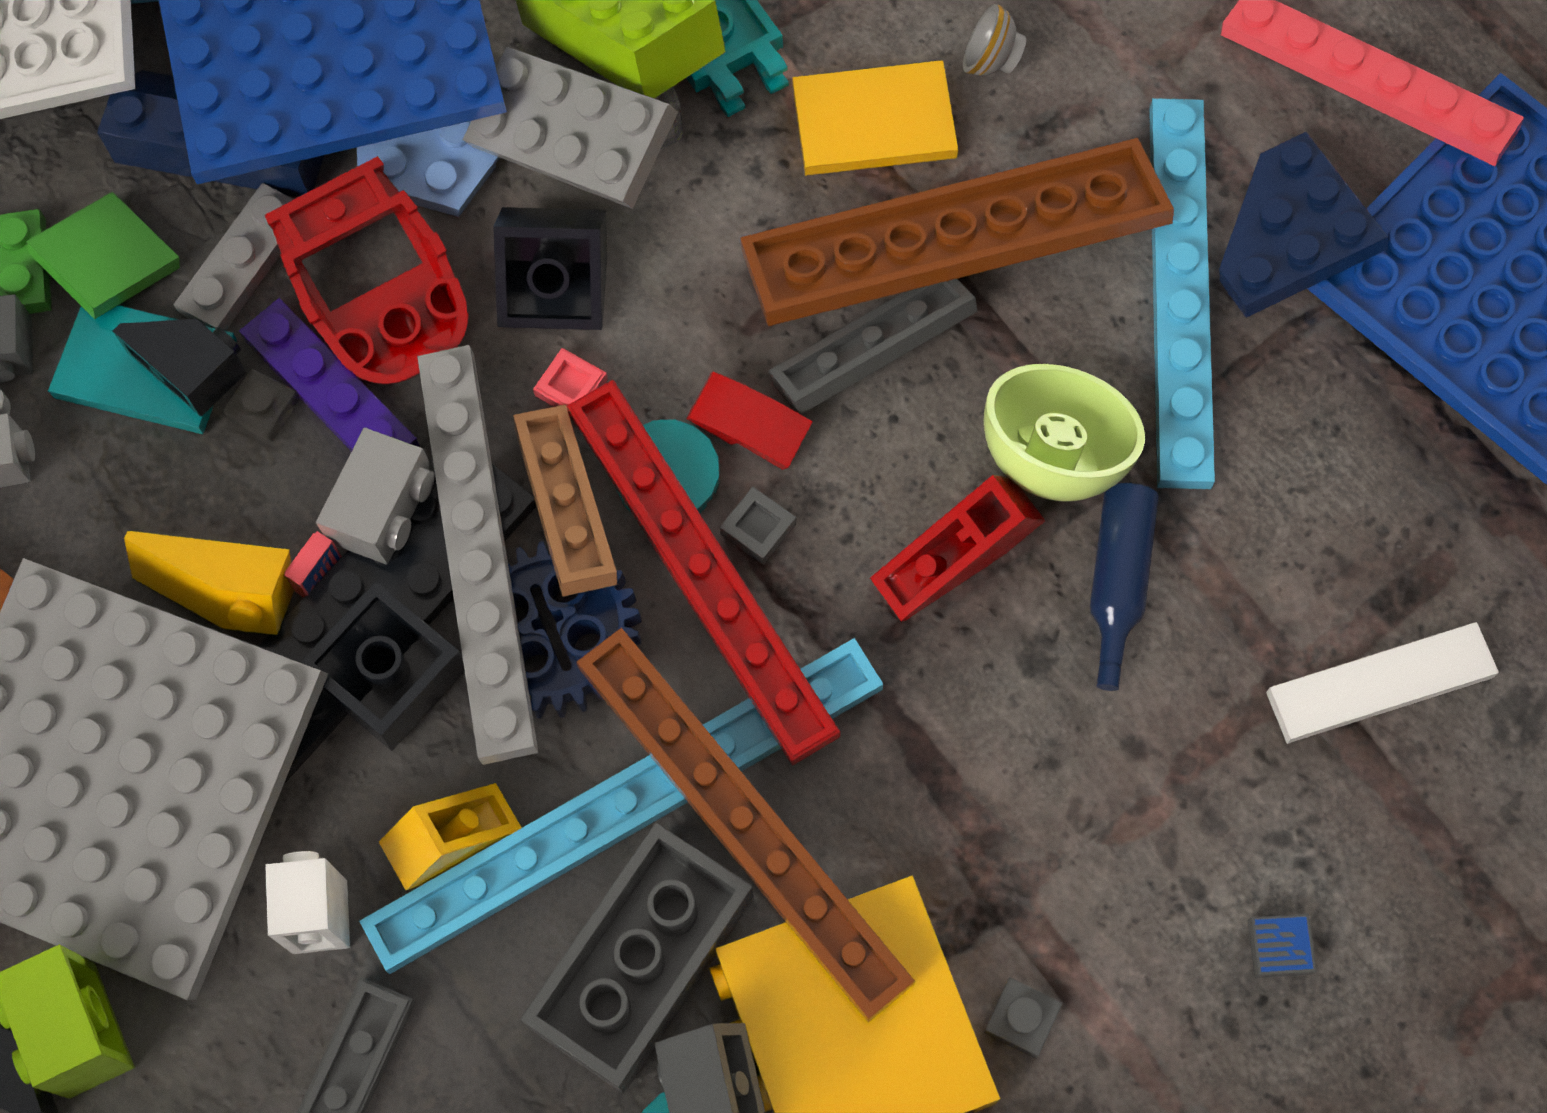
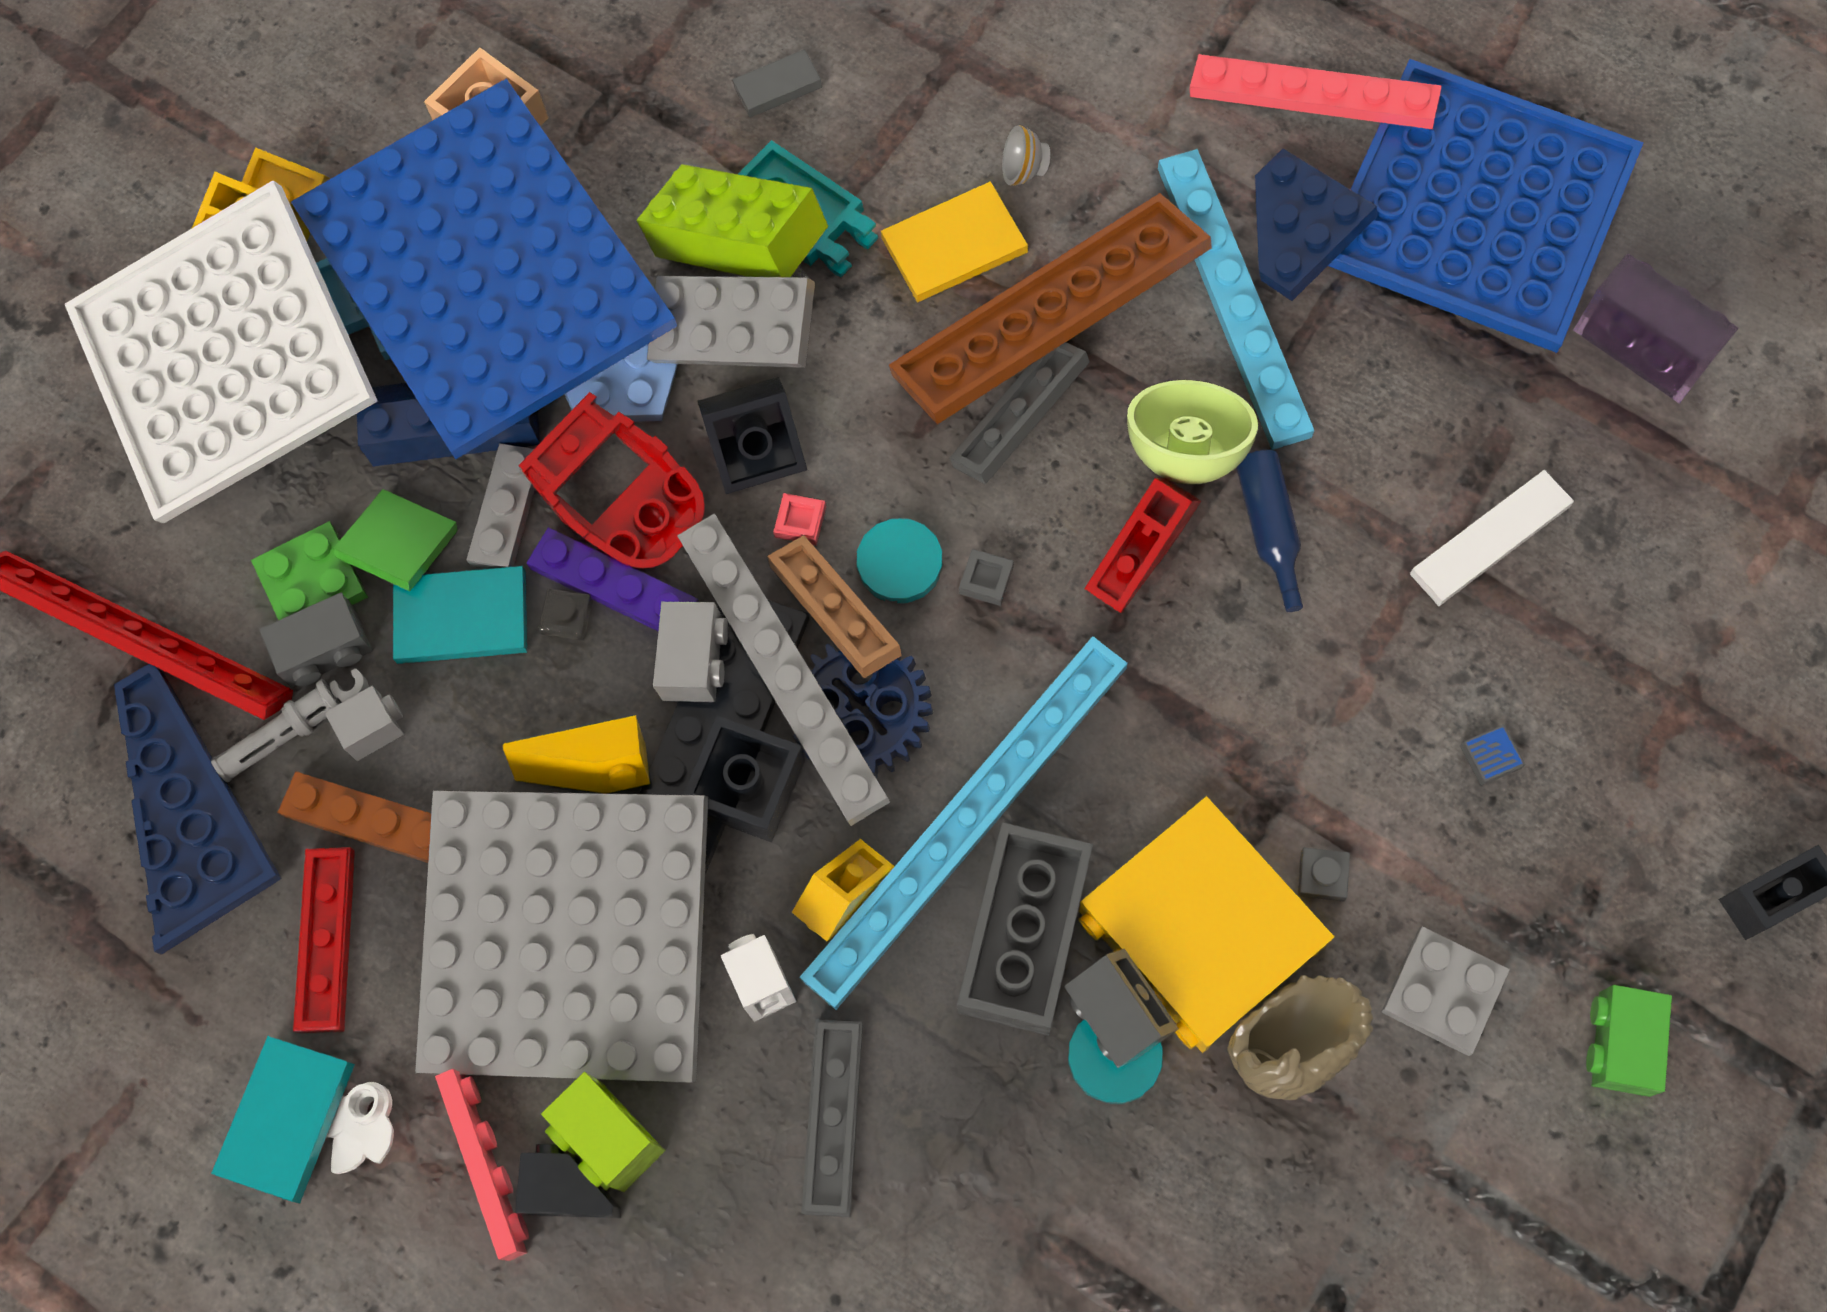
camera: 15 degrees left, 0 degrees up
black slope [113,319,246,417] -> none
coral tile [284,531,342,597] -> none
red tile [567,380,841,766] -> none
dark orange plate [577,627,915,1023] -> none
red slope [686,371,813,470] -> none

